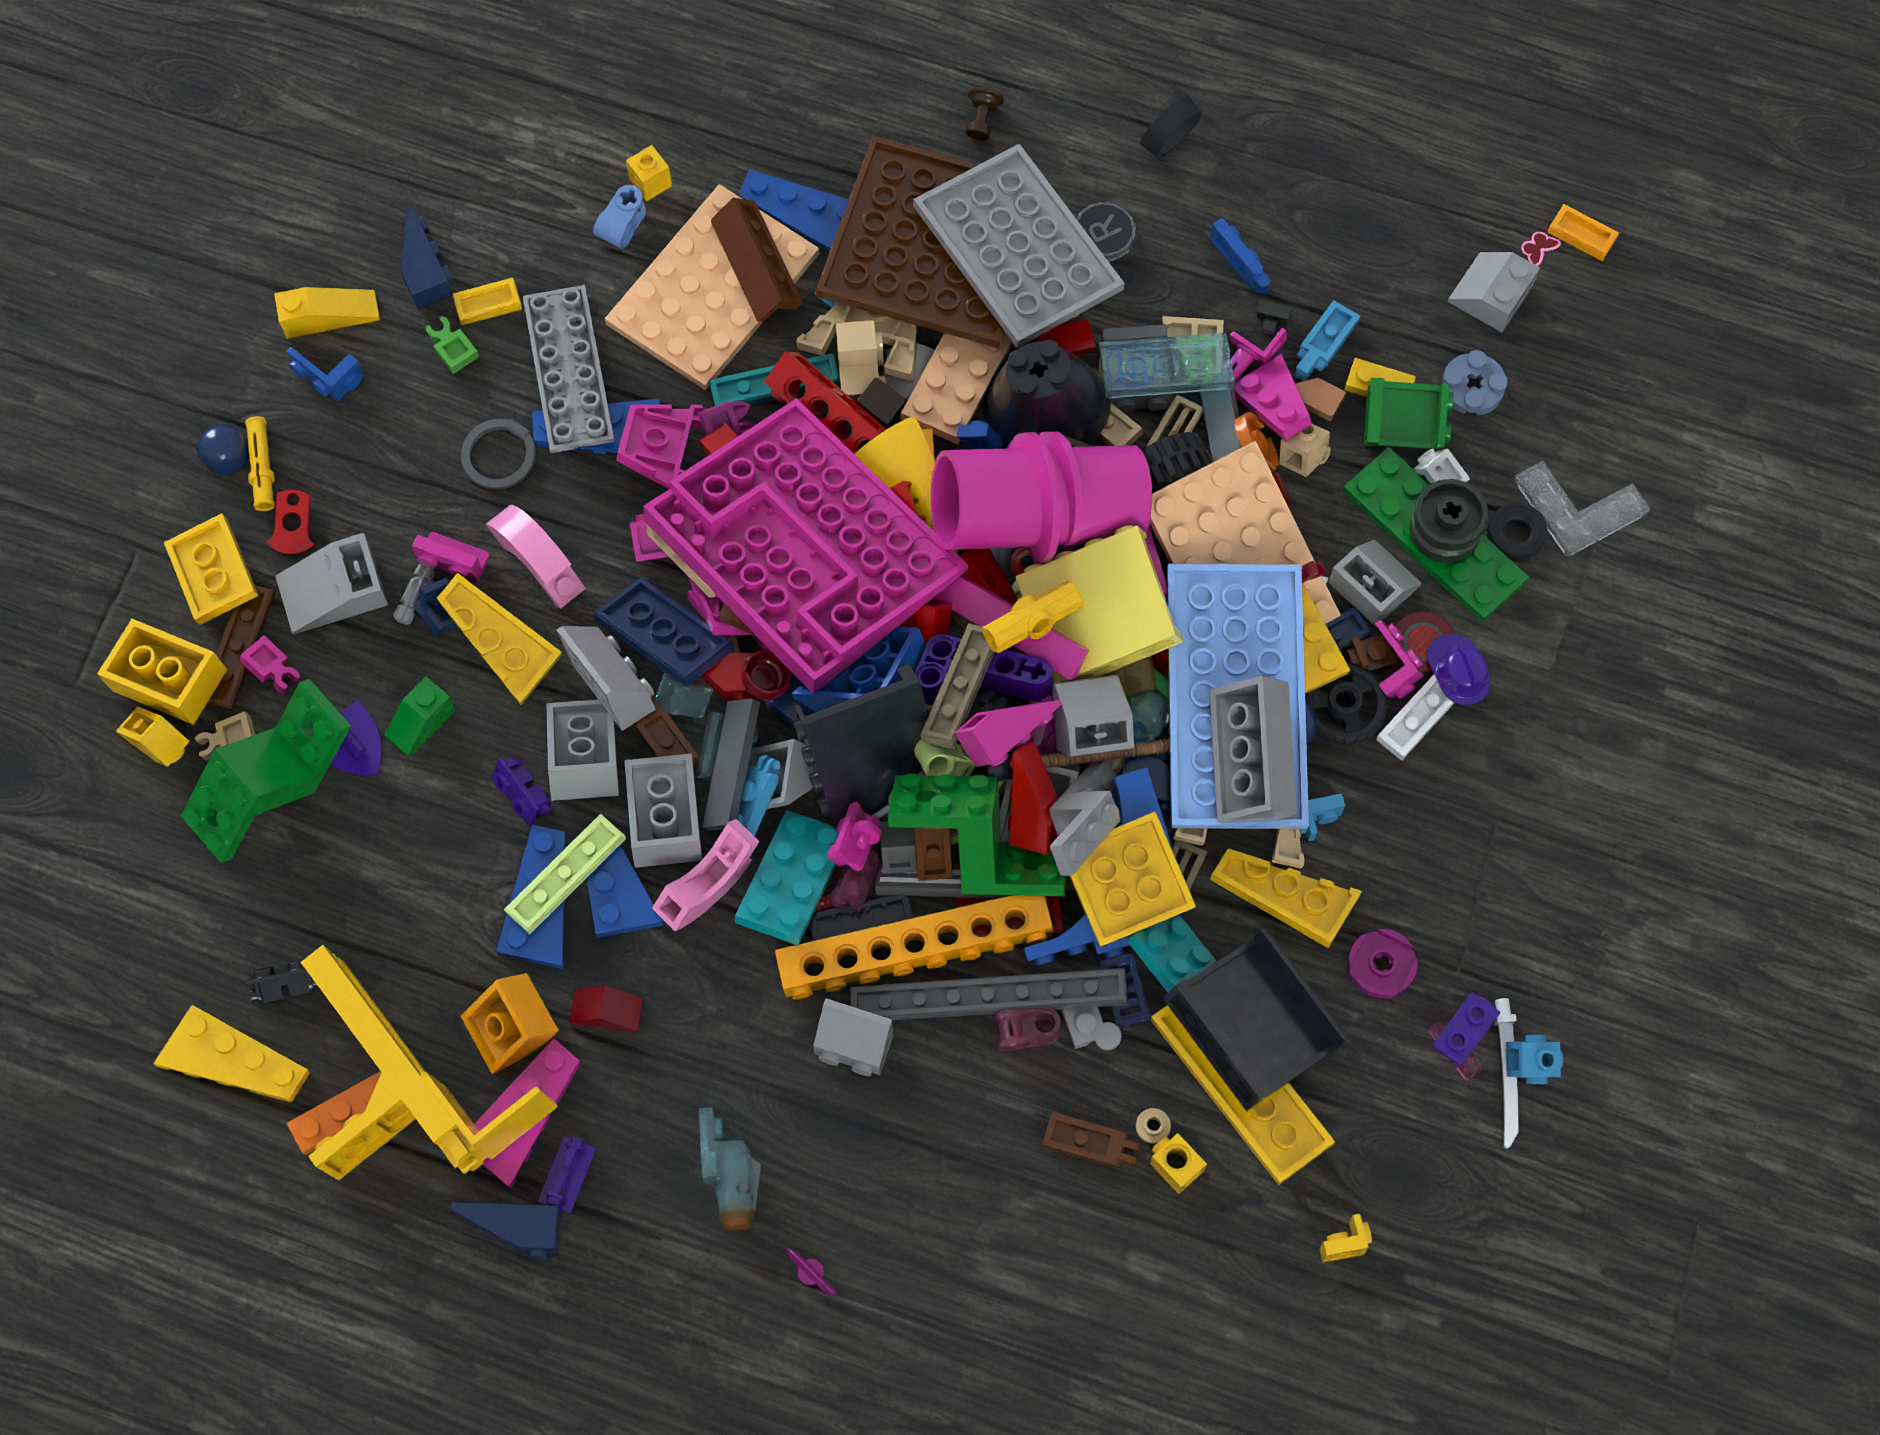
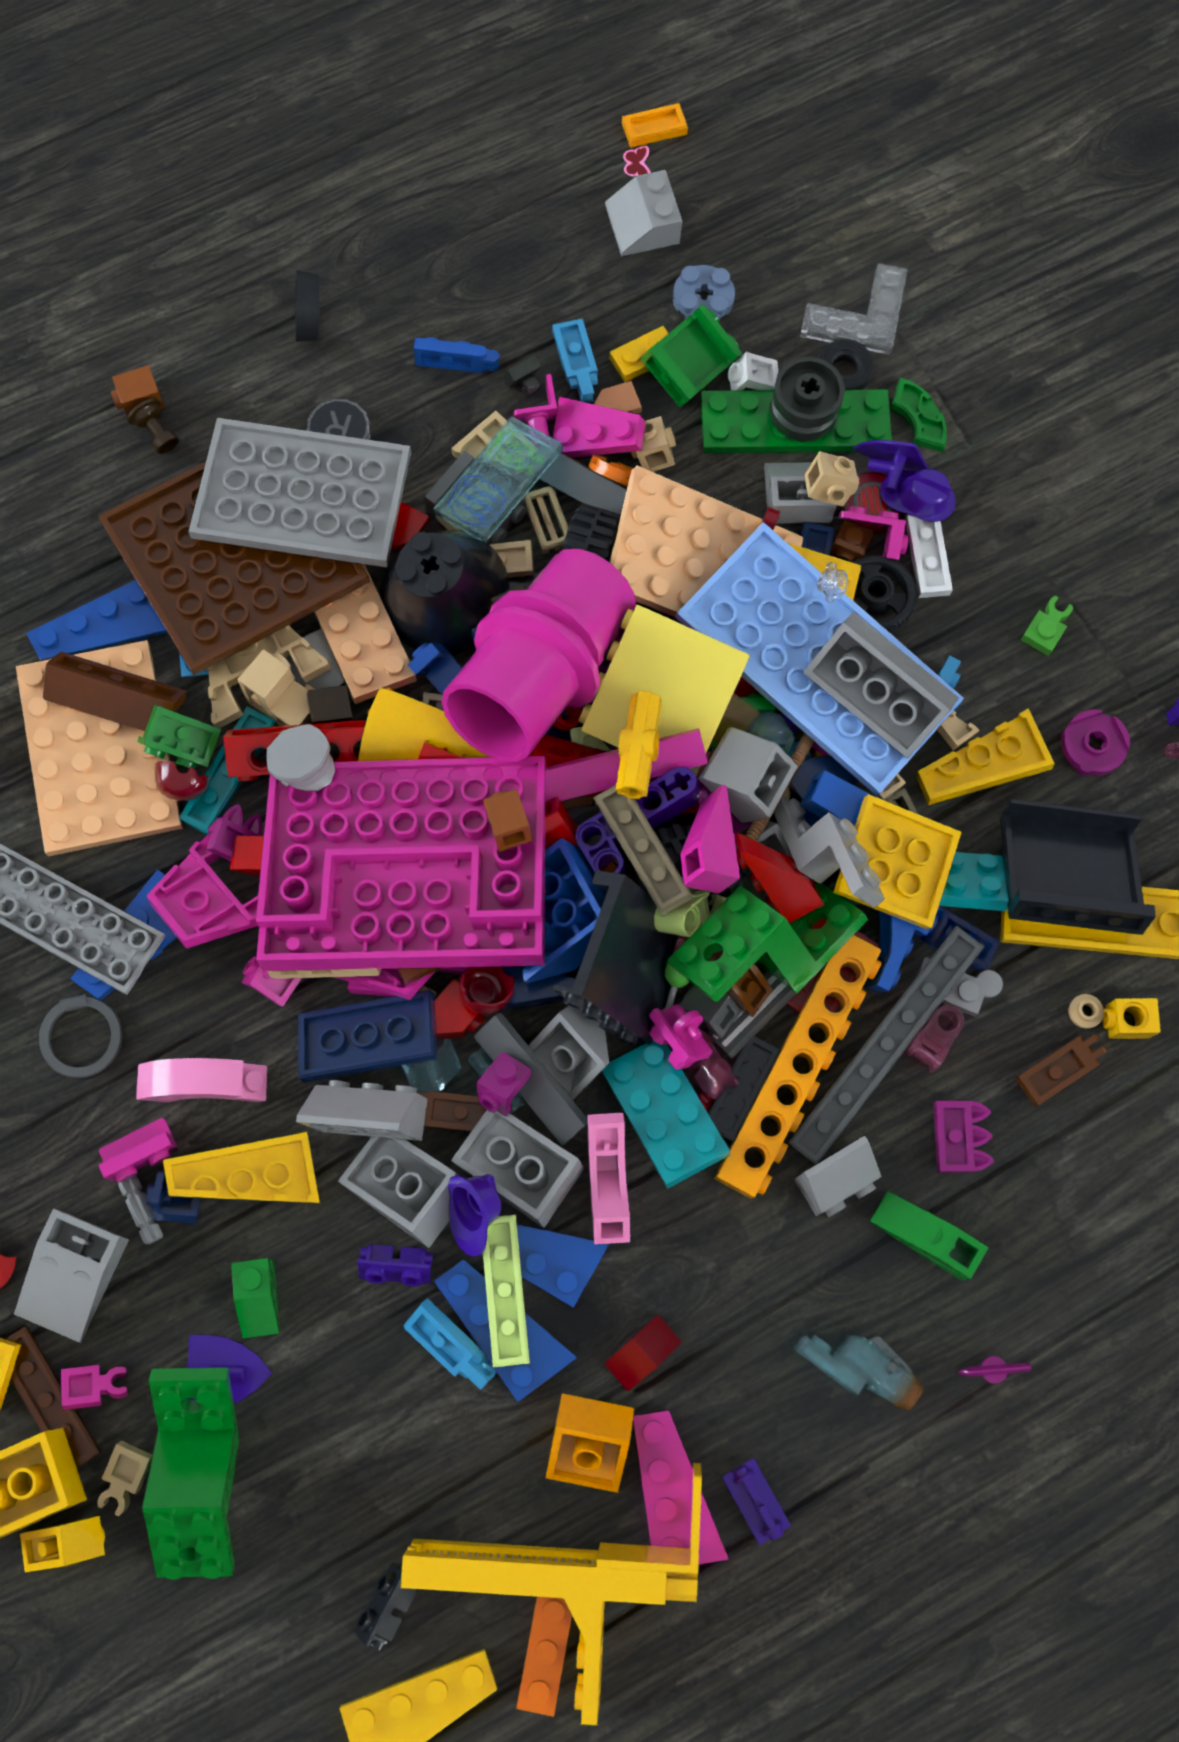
camera: 55 degrees left, 5 degrees up
dark blue slope [451,1202,562,1260] -> none
dark azure hinge [737,755,781,836] -> none
none -> dark orange brick [111,365,165,416]
none -> green bracket [137,705,221,769]
none -> dark red hair [155,761,209,801]
none -> light grey hat [267,724,335,791]
none -> dark azure hinge [403,1298,497,1390]
none -> dark purple piece [448,1174,501,1257]
none -> magenta bracket [477,1052,531,1116]
none -> dark orange brick [483,789,533,852]
none -> tan brick [804,451,859,507]
none -> clear plate [817,562,848,603]
none -> dark purple shield [853,440,929,492]
none -> green slope [869,1191,989,1281]
none -> green tile [890,377,947,453]
none -> magenta plate [933,1101,994,1173]
none -> bright green plate [1021,596,1073,656]

